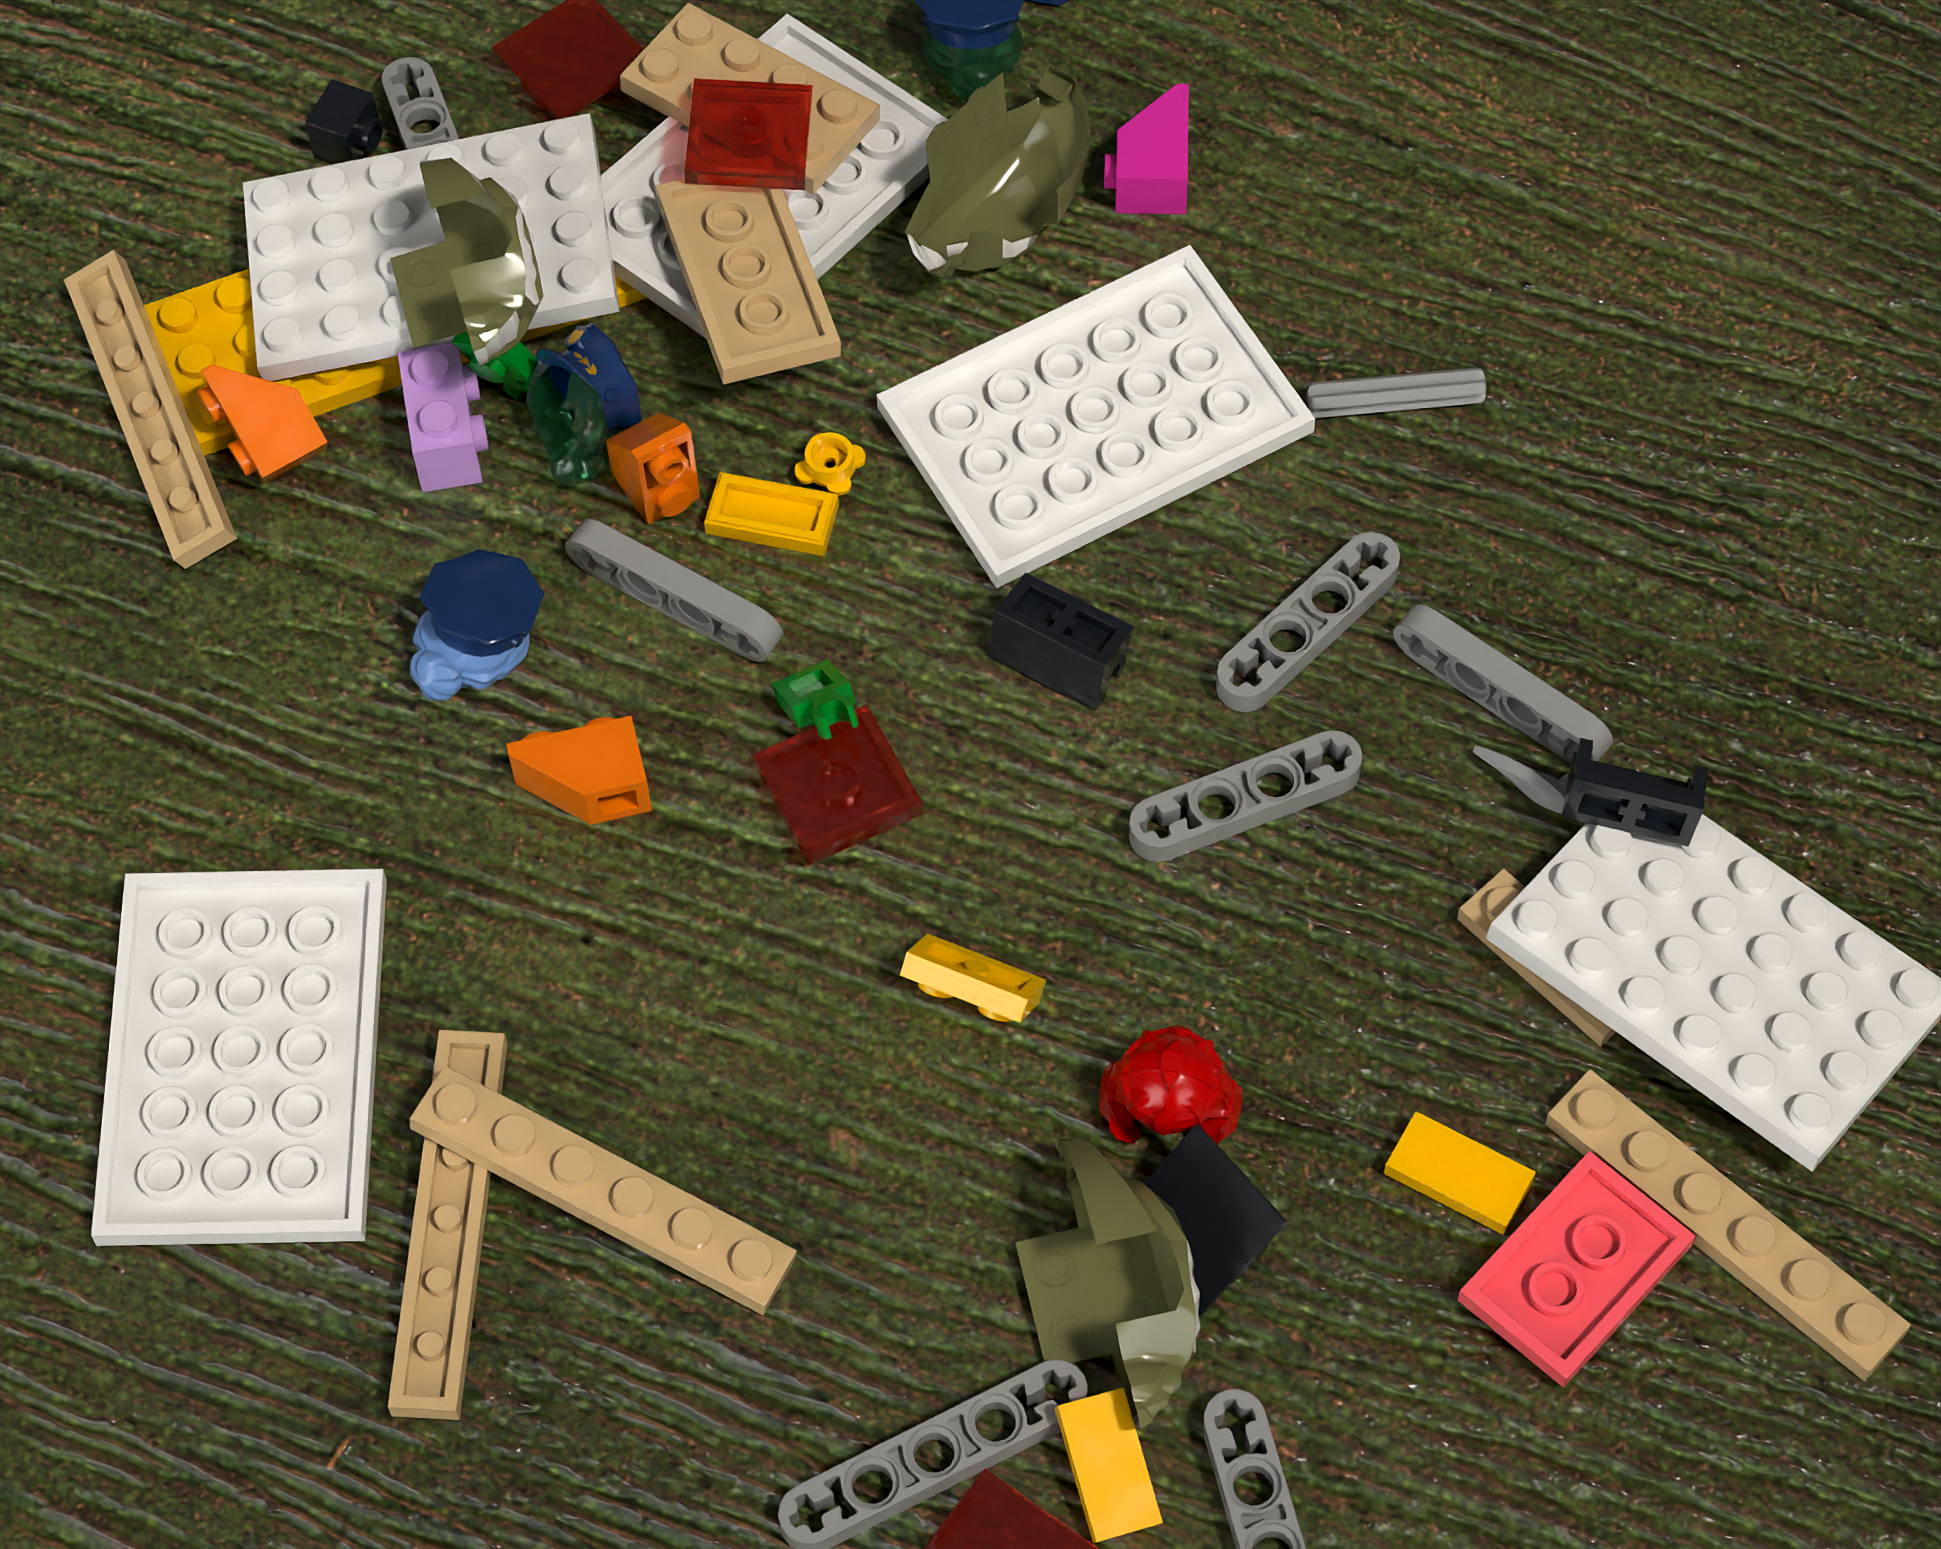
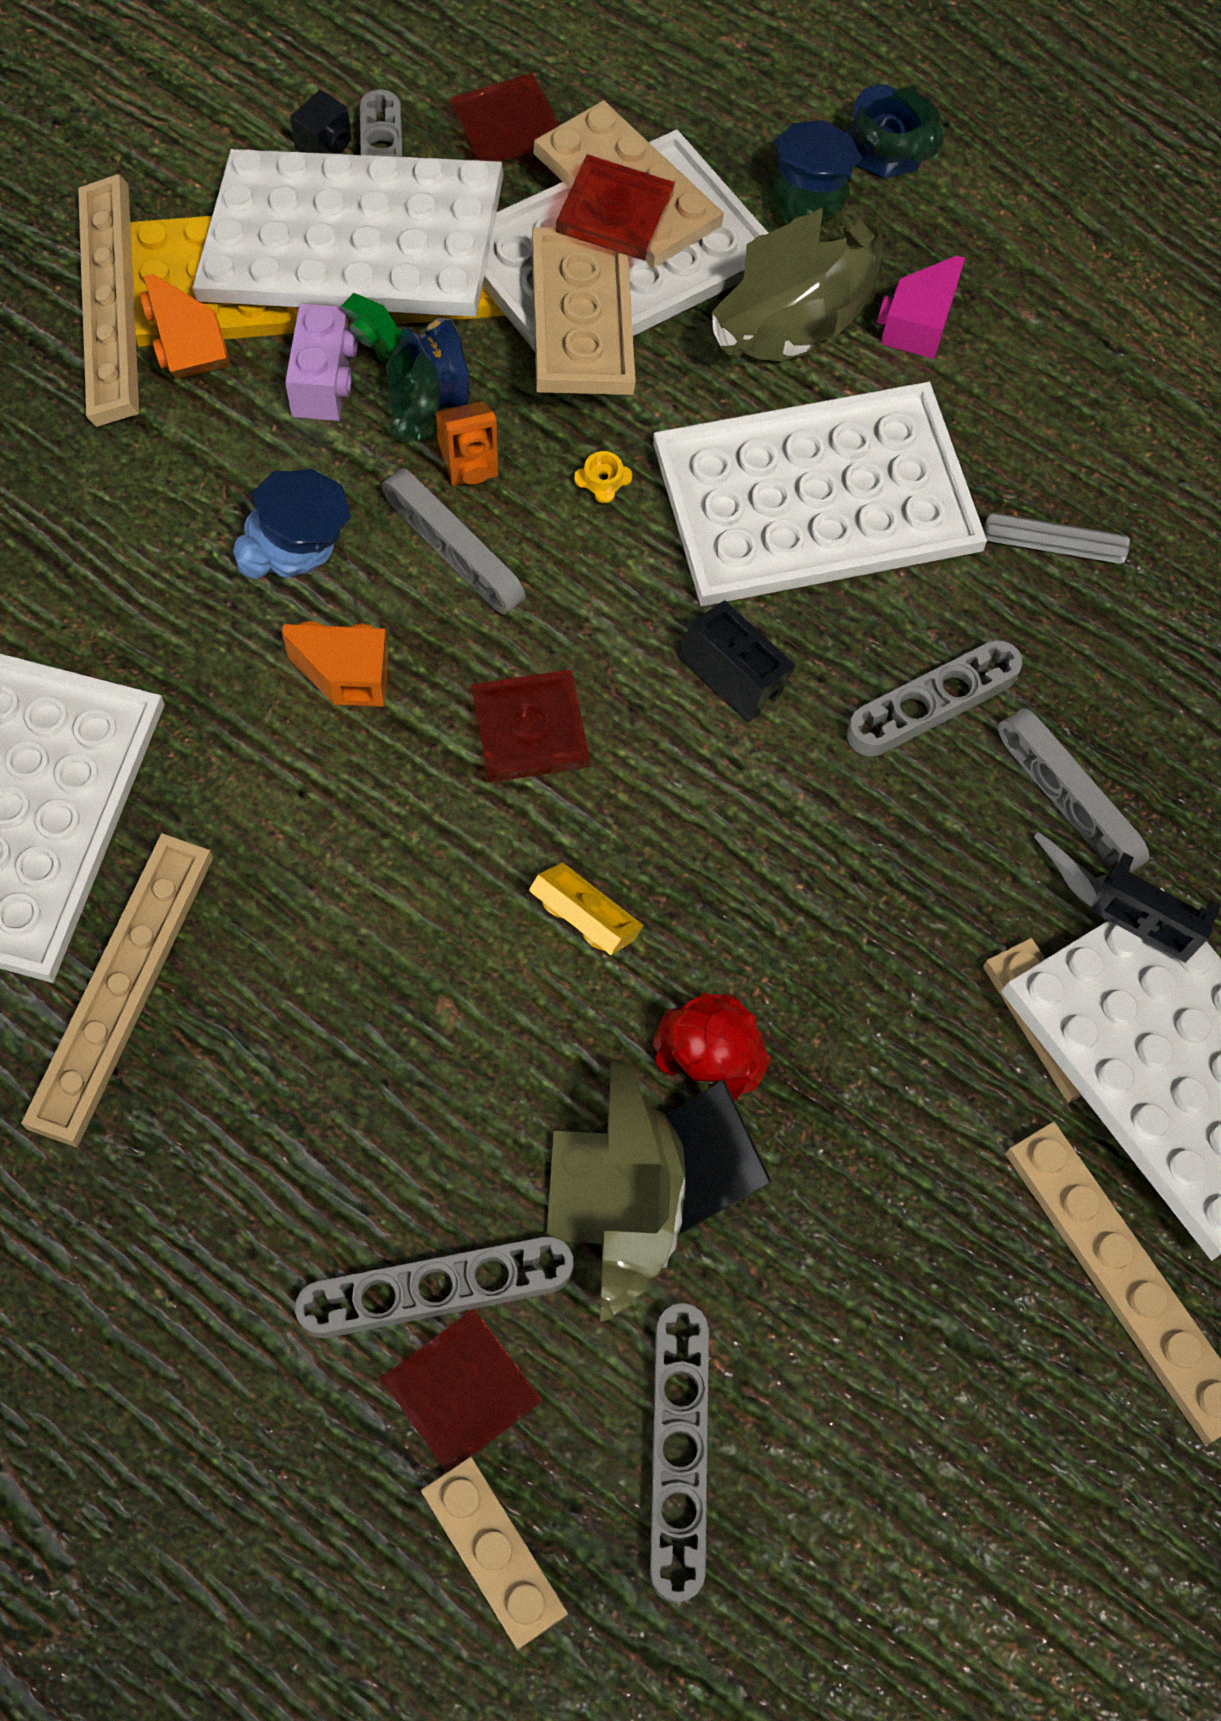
camera: 10 degrees right, 5 degrees up
olive animal [390,157,543,367] -> none
tan plate [410,1065,797,1315] -> none
yellow tile [704,472,839,556] -> none
green plate [771,659,859,739] -> none
yellow tile [1054,1387,1163,1544] -> none
light grey beam [1129,730,1362,862] -> none
yellow tile [1384,1111,1536,1235] -> none
coral plate [1458,1151,1696,1388] -> none

